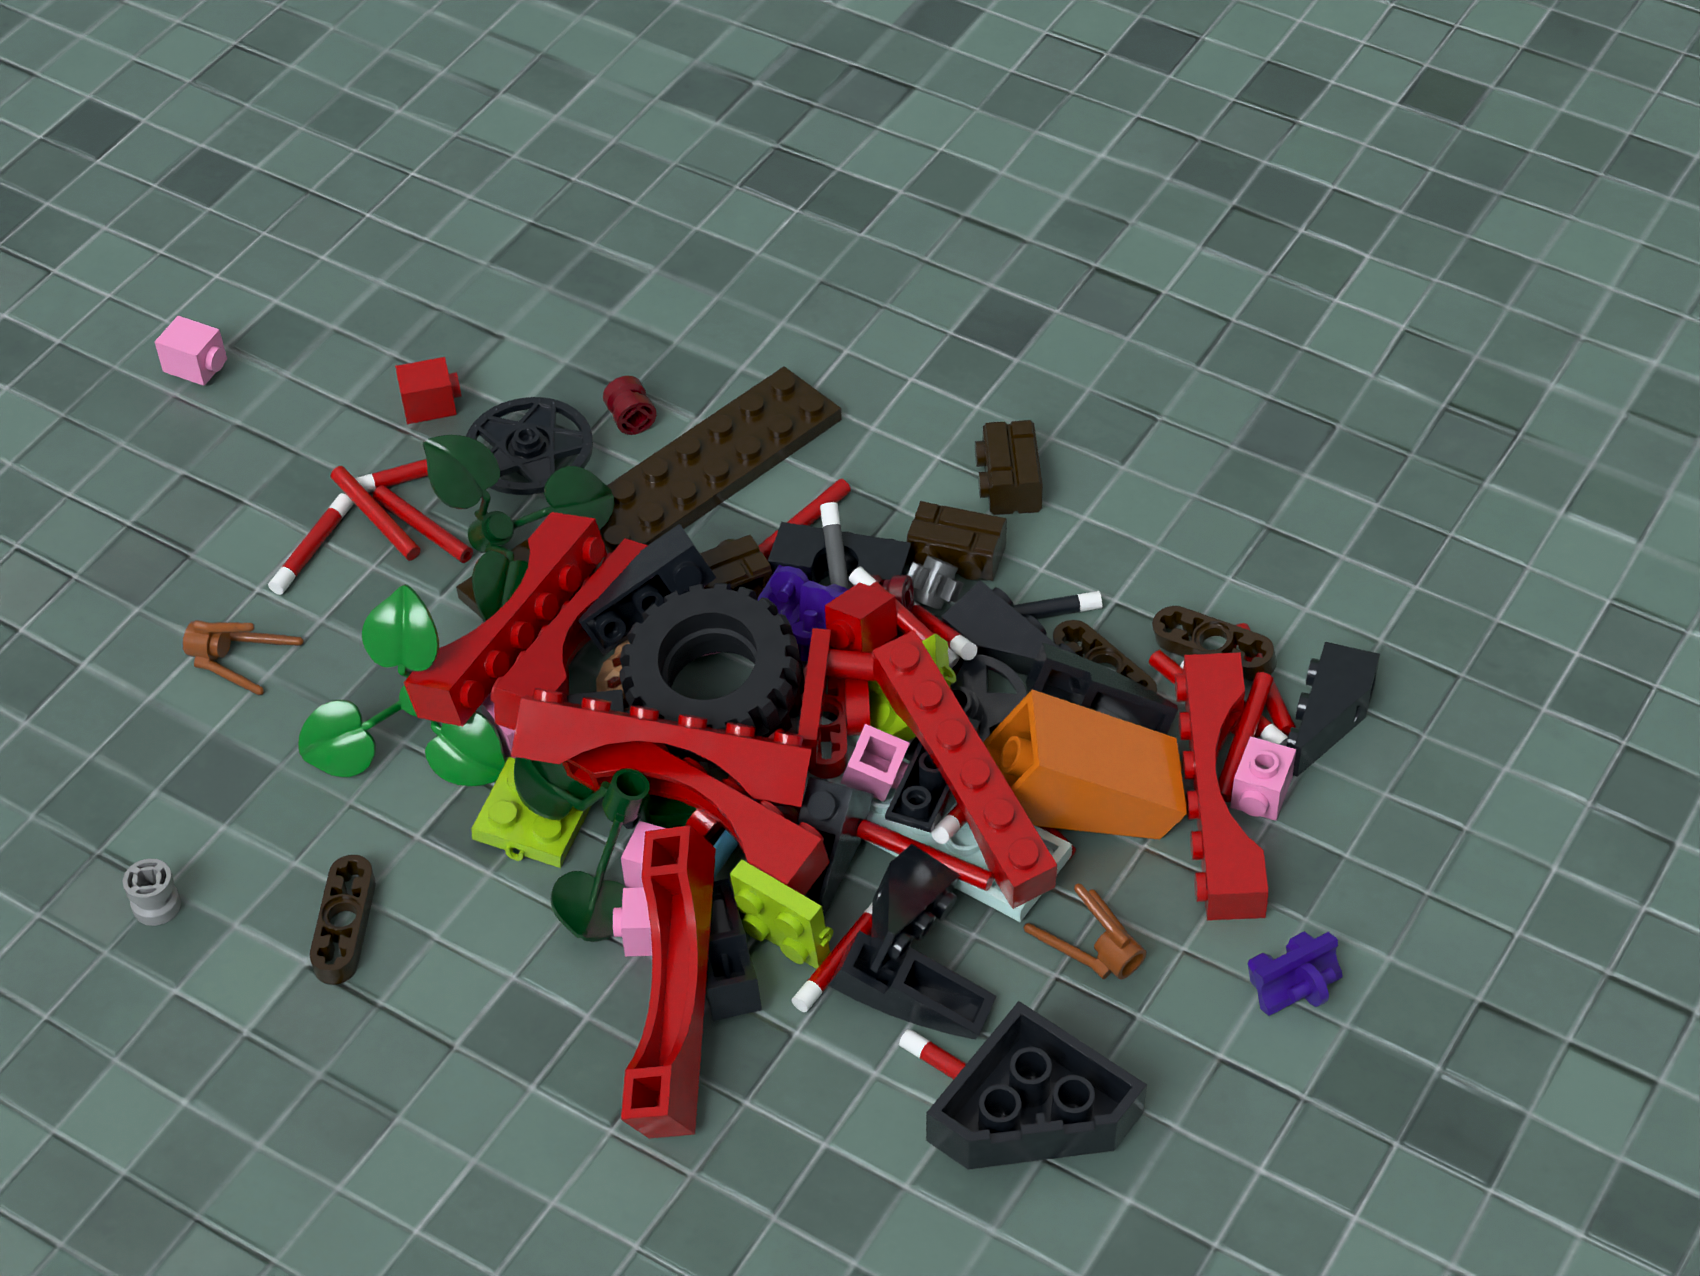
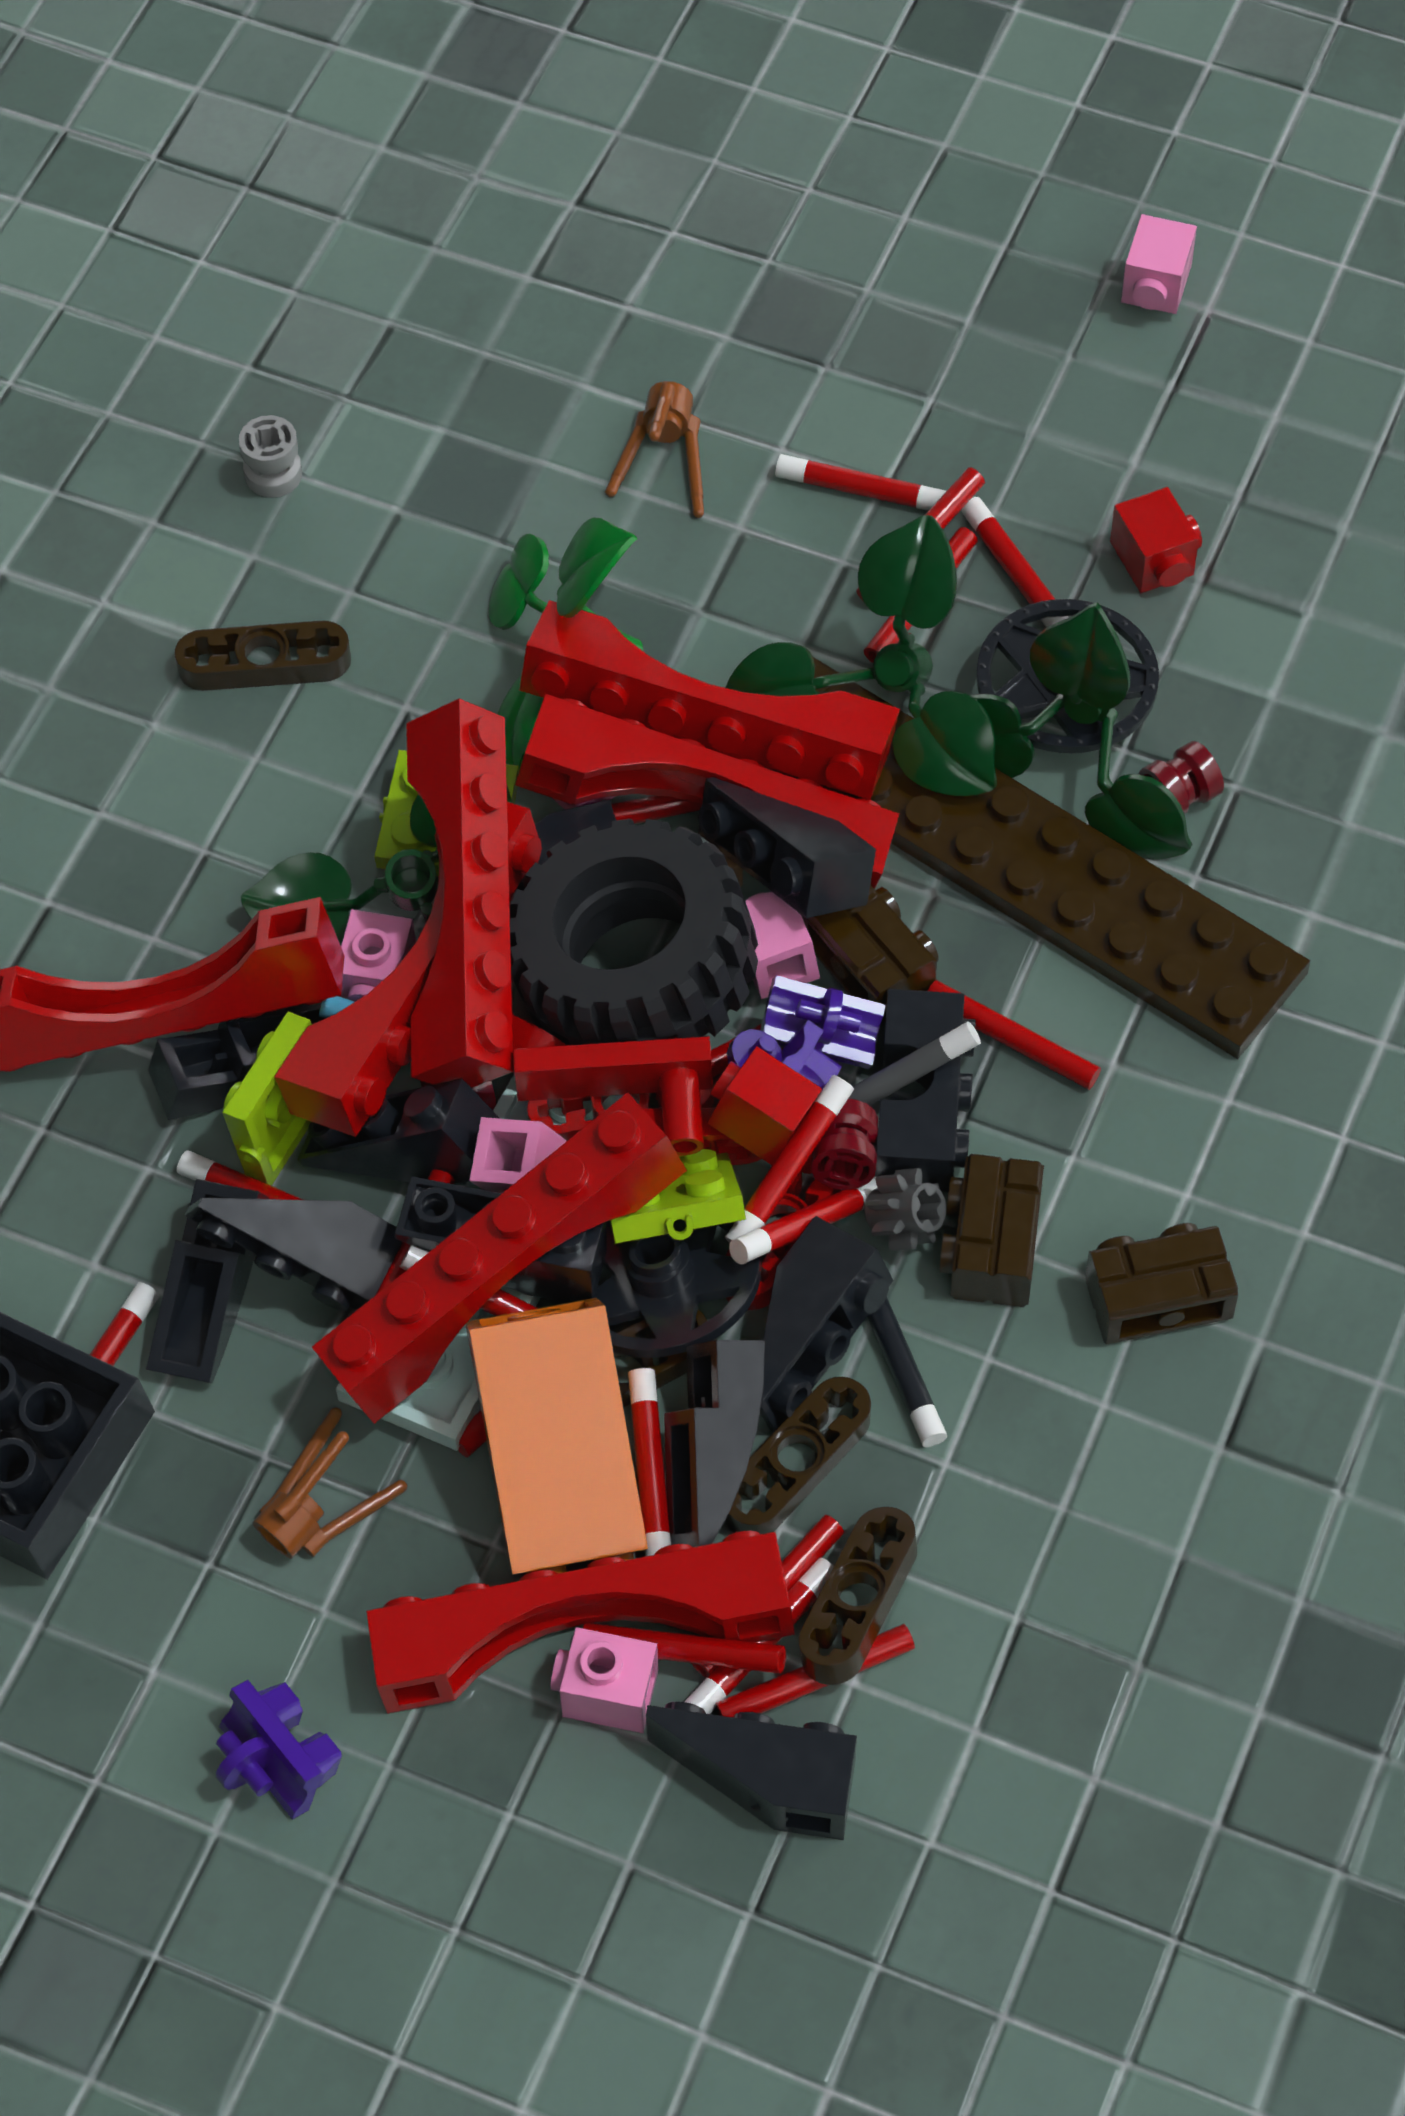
camera: 80 degrees right, 10 degrees up
none -> dark green plant [971,602,1193,860]

